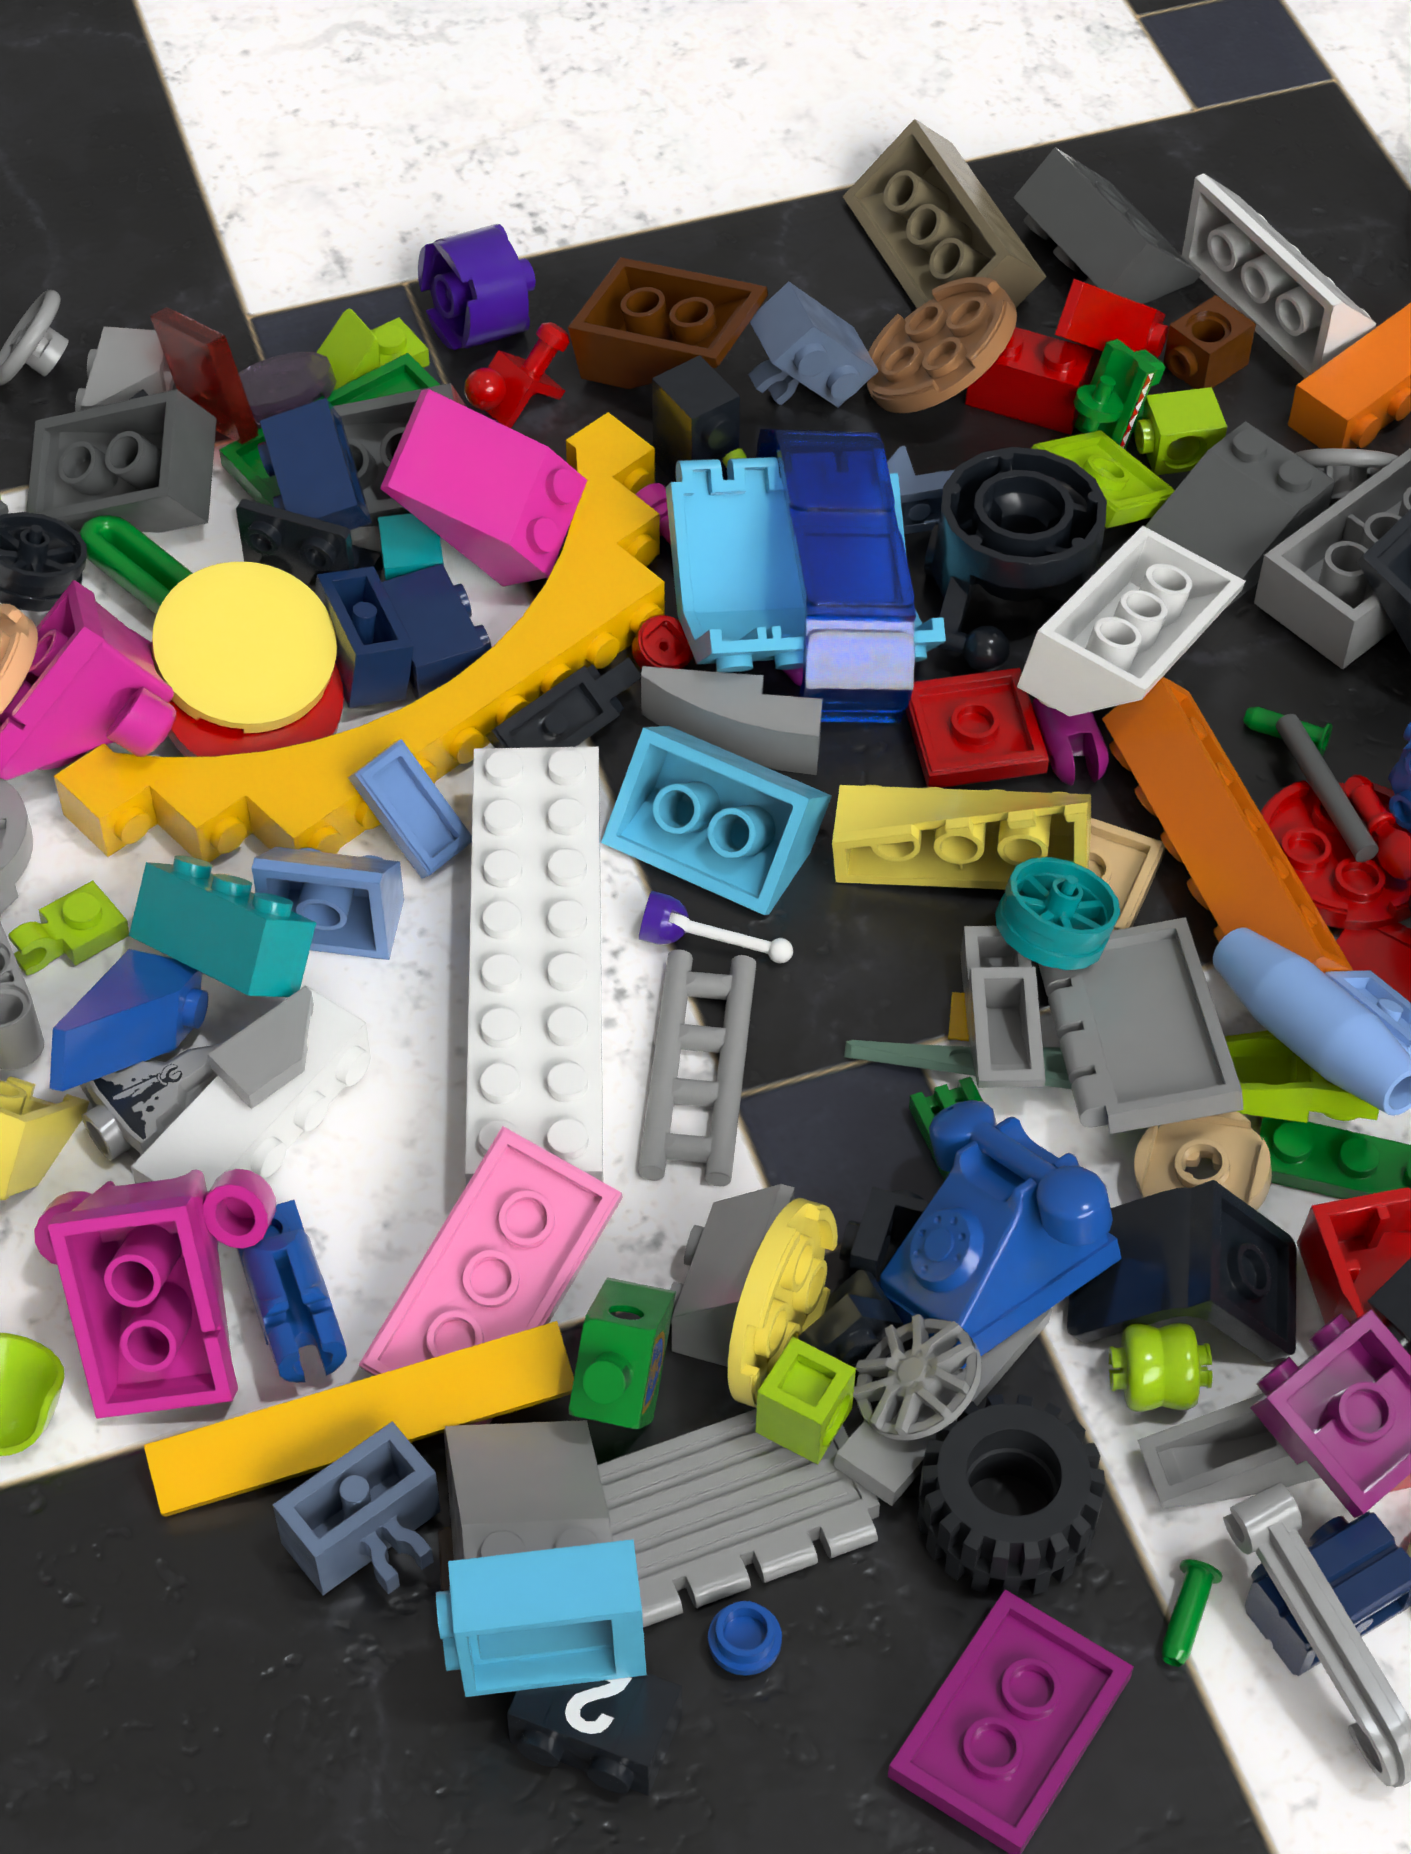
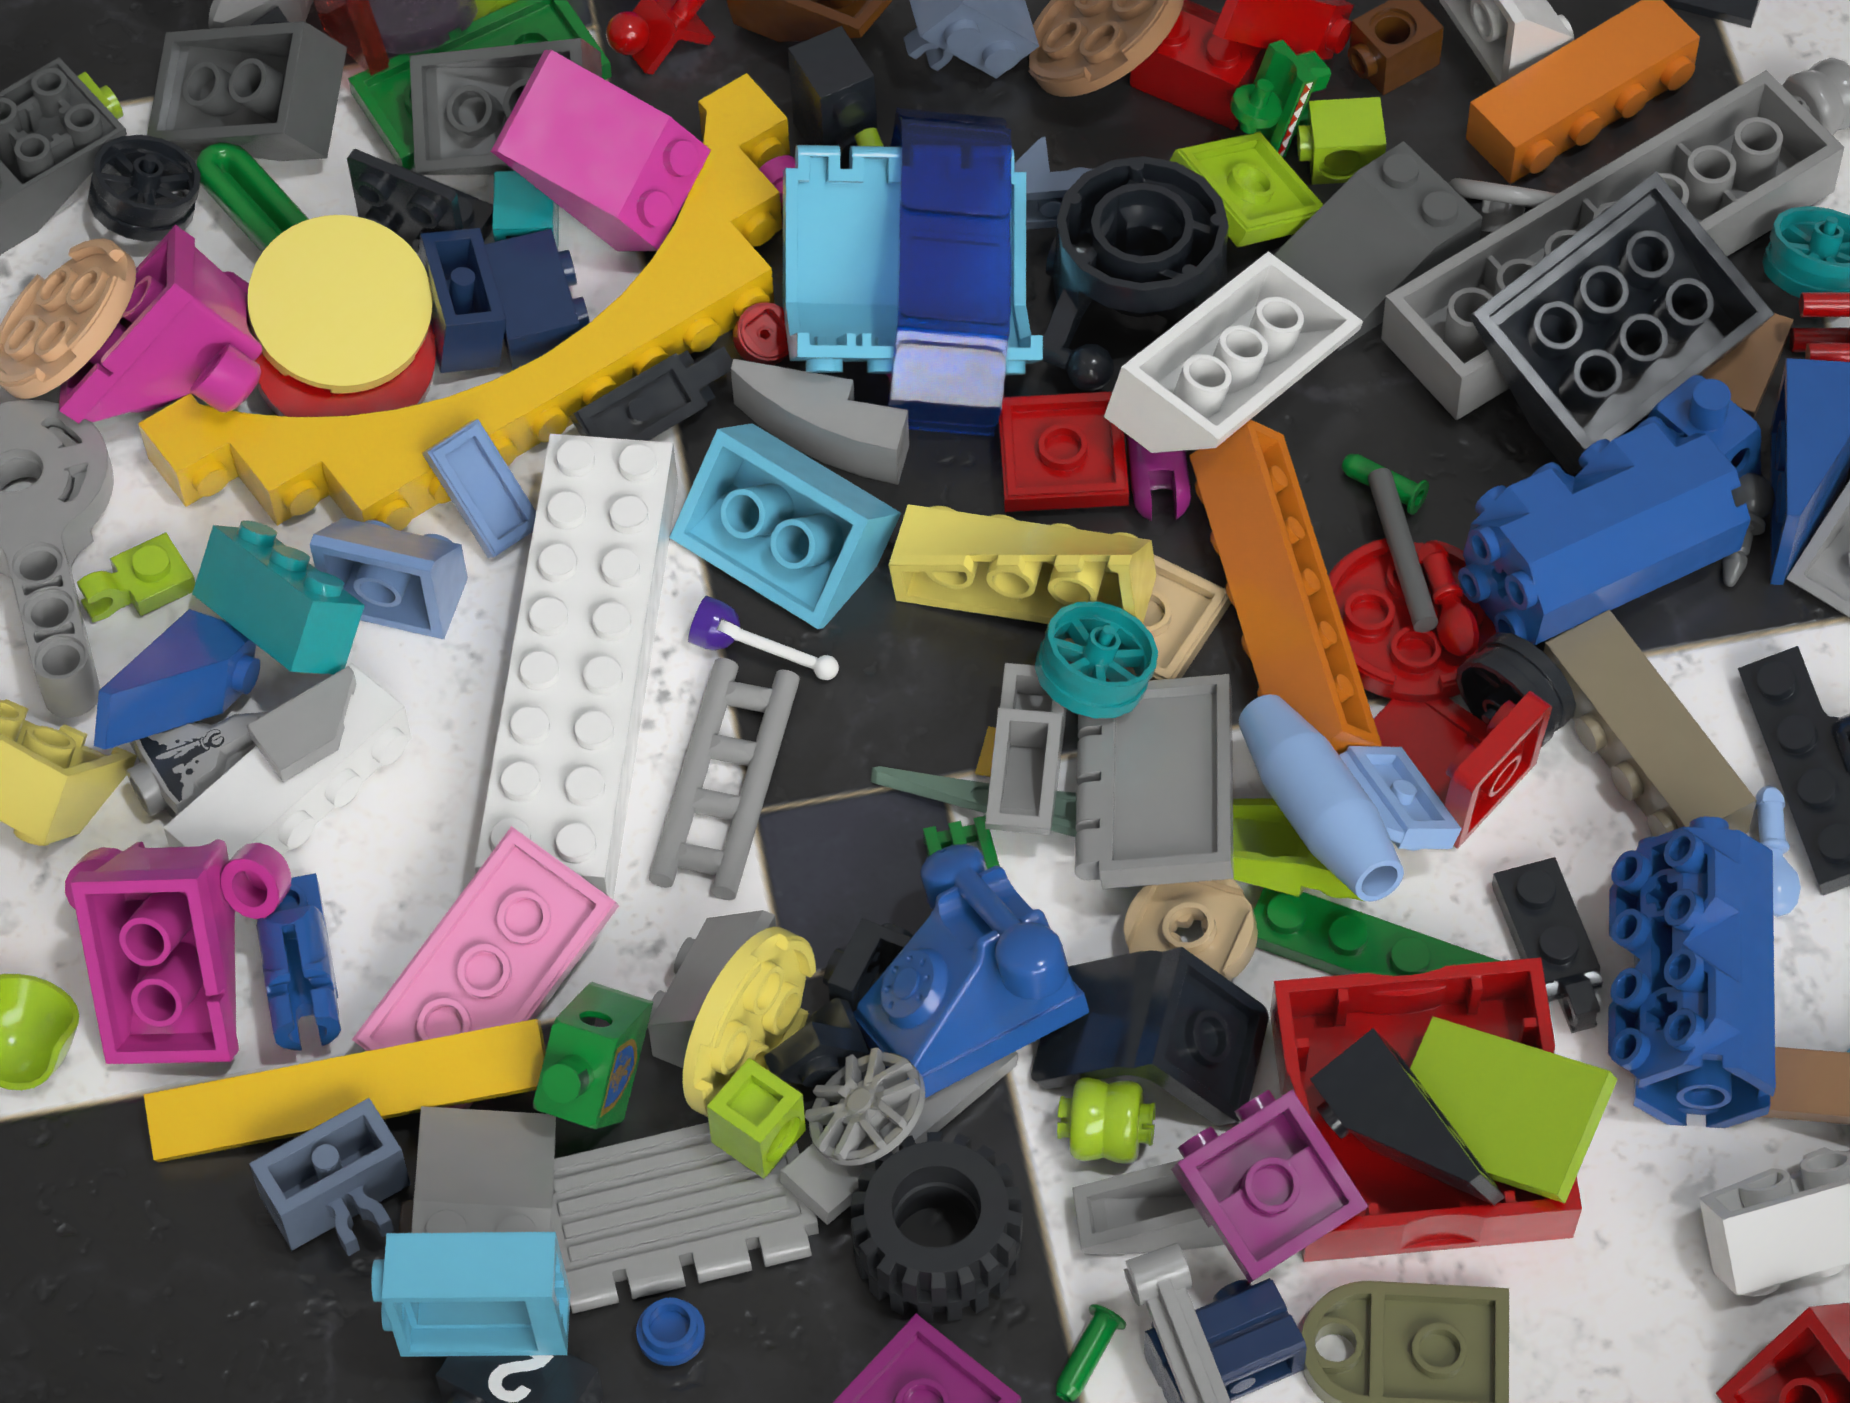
camera: 10 degrees right, 5 degrees up
dark blue brick [258,398,372,530] -> none

